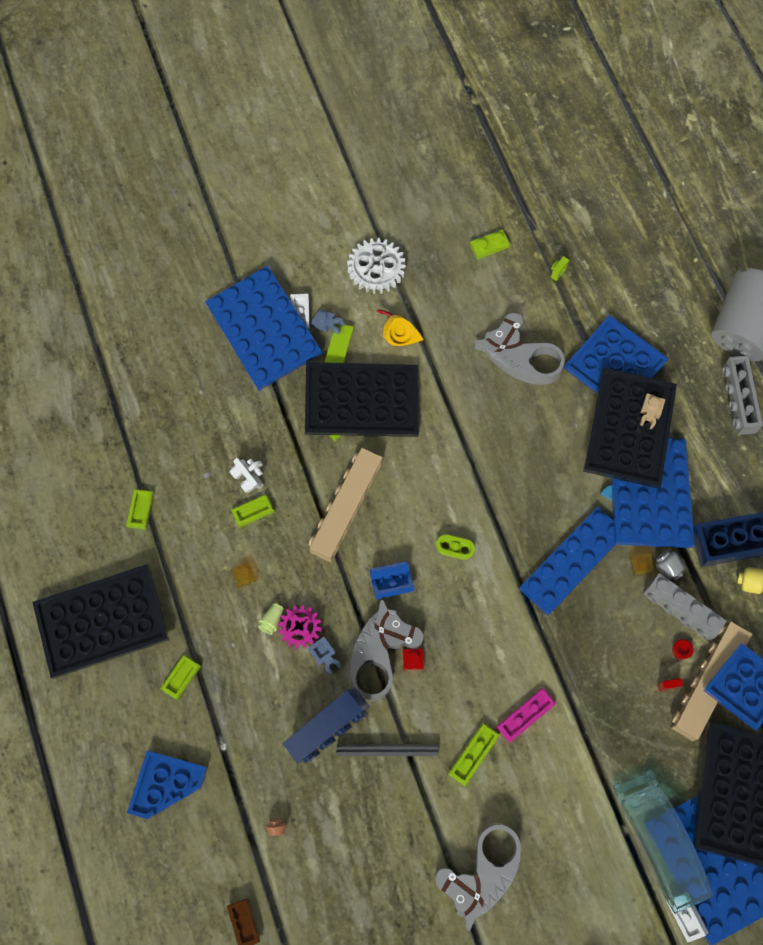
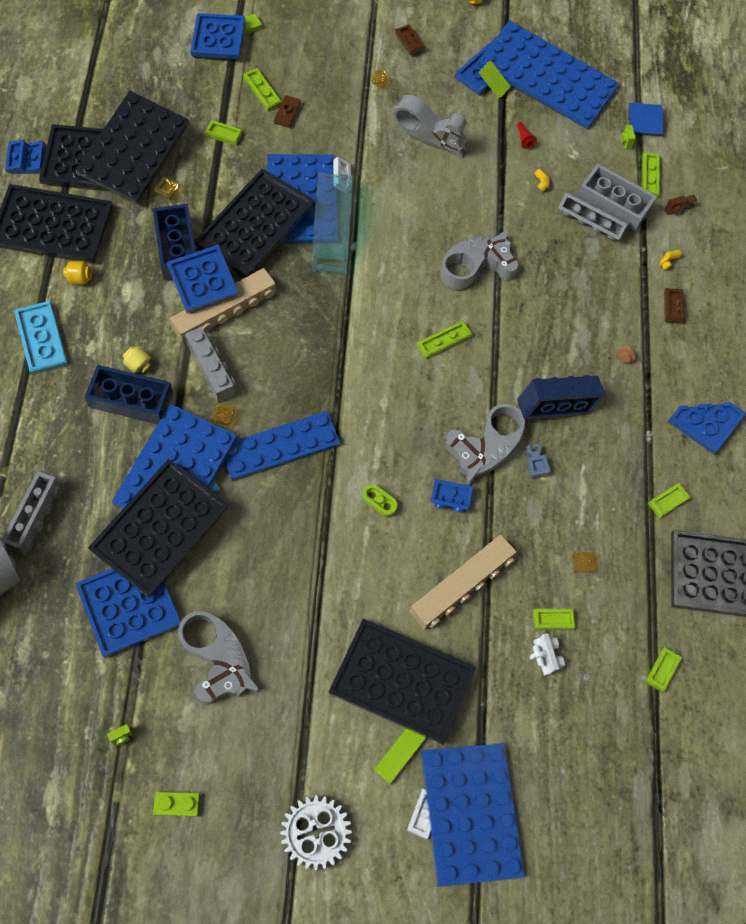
camera: 160 degrees left, 5 degrees down
yellowish green cone [258,603,284,635] -> none
dark pink gear [278,605,322,650] -> none
sand blue plate [311,309,345,334] -> none
dark grey axle [336,744,439,756] -> none
yellow piece [377,309,424,346] -> none
red plate [403,649,424,671] -> none
dark pink tile [496,688,556,743] -> none
tan plate [640,394,665,429] -> none
light grey head [655,550,685,580] -> none
red tile [657,678,684,692] -> none
red tile [672,639,694,660] -> none

